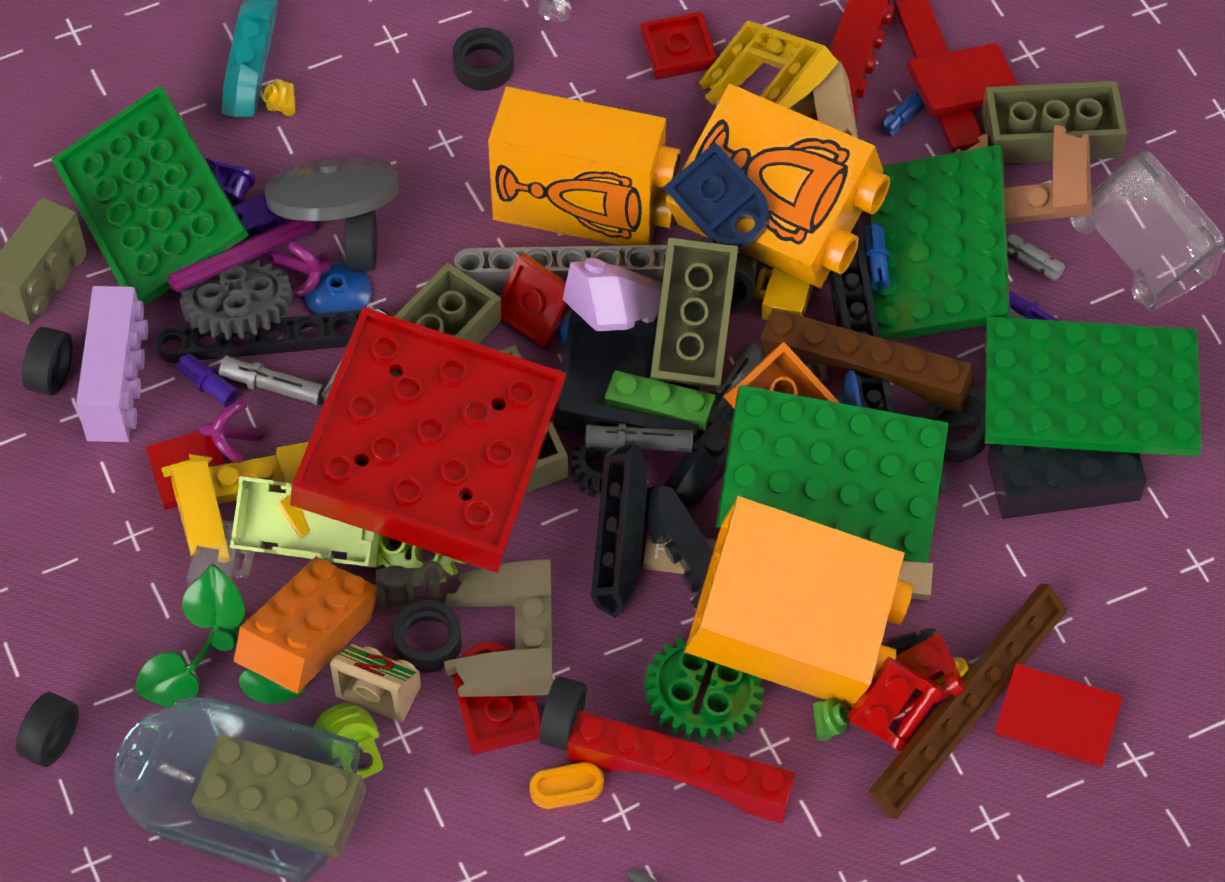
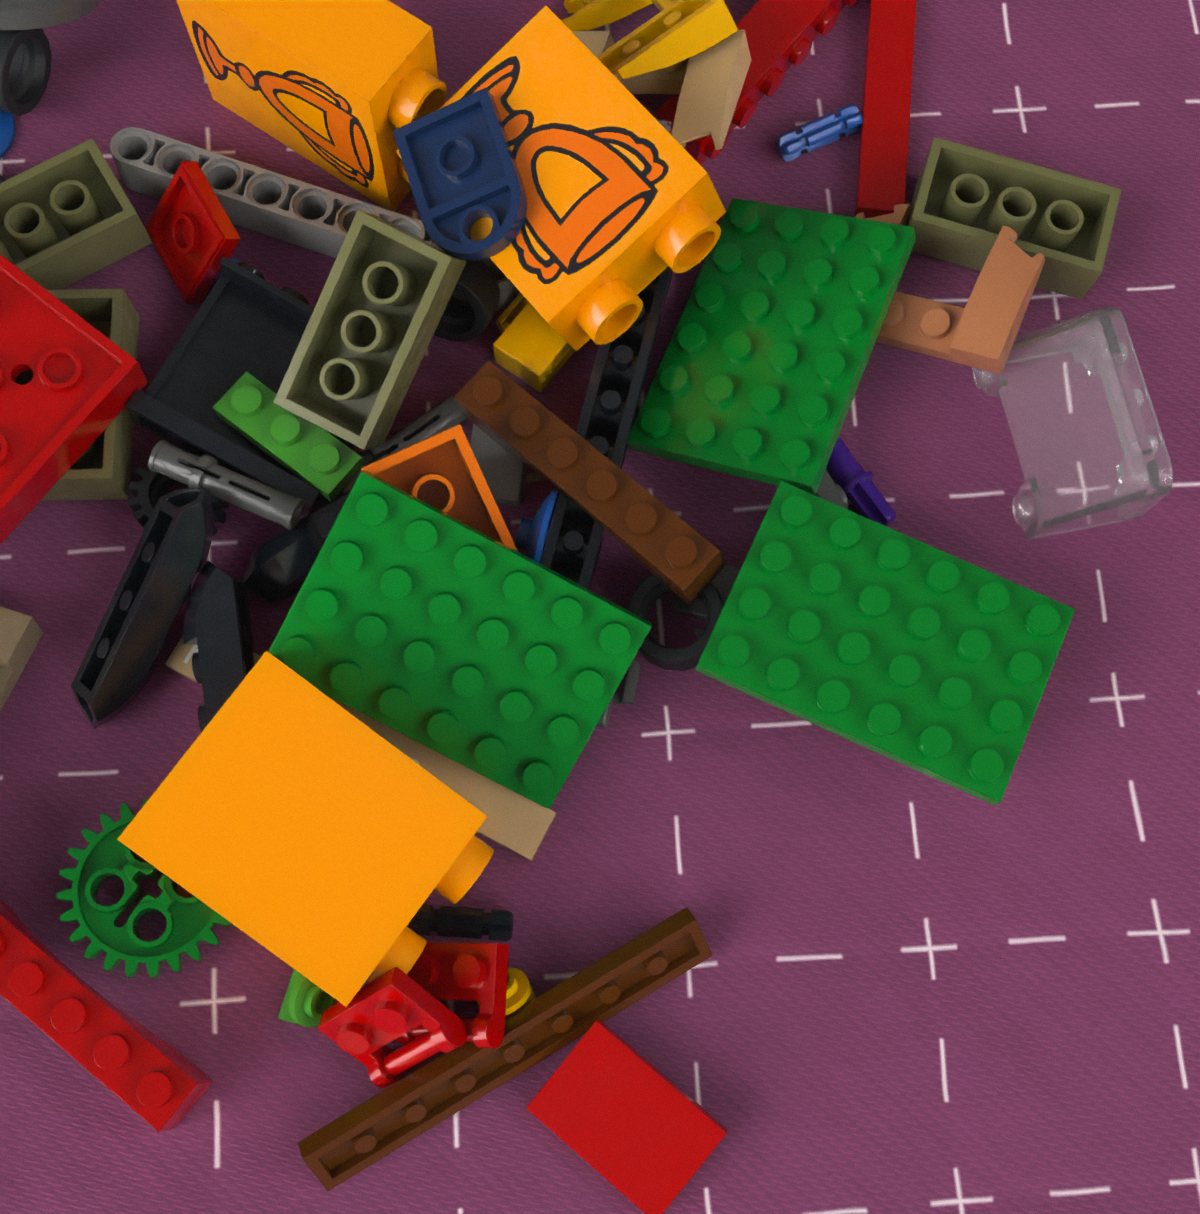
camera: 15 degrees right, 15 degrees up
lavender wedge [562,258,663,331] -> none
blue axle [863,223,891,291] -> none
red tile [907,43,1019,117] -> none
black brick [987,444,1147,519] -> none
light grey axle [1007,234,1065,281] -> none

